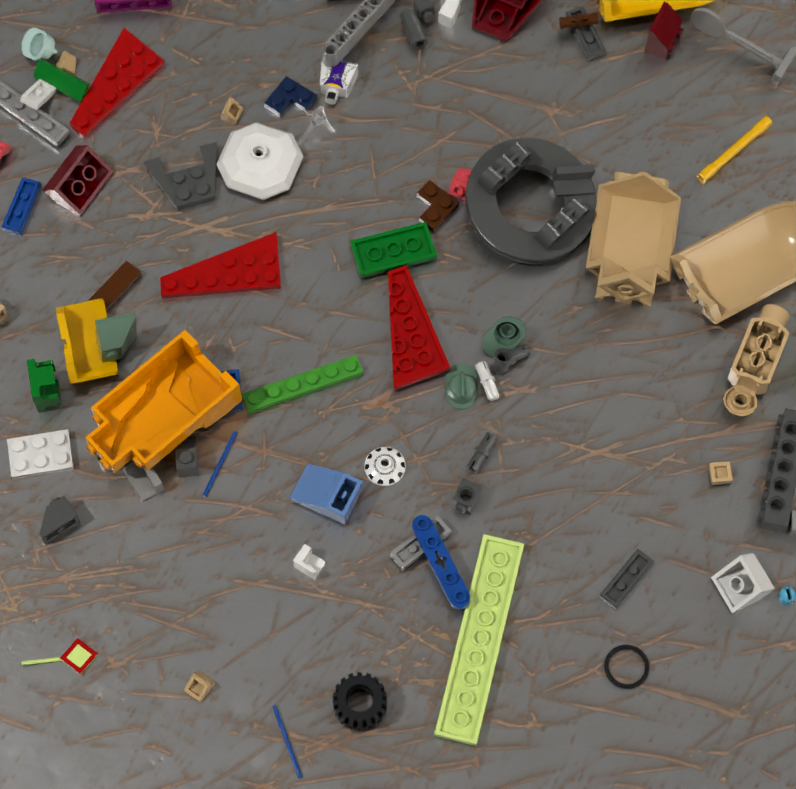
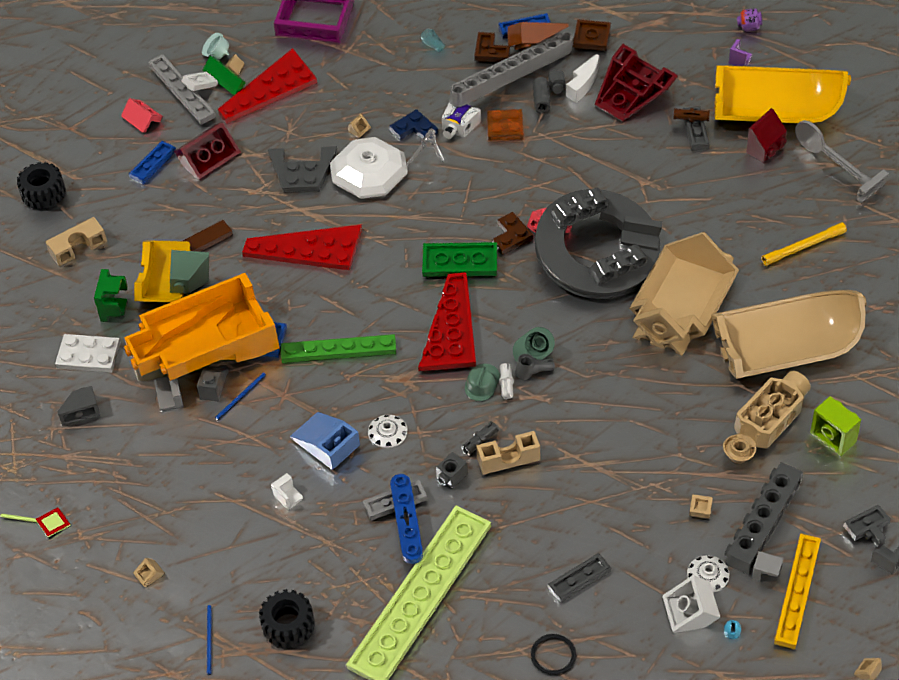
camera: 20 degrees right, 15 degrees down
none -> tan arch [476,431,540,475]
none -> clear orange plate [487,109,523,141]
none -> white dish [687,555,729,593]

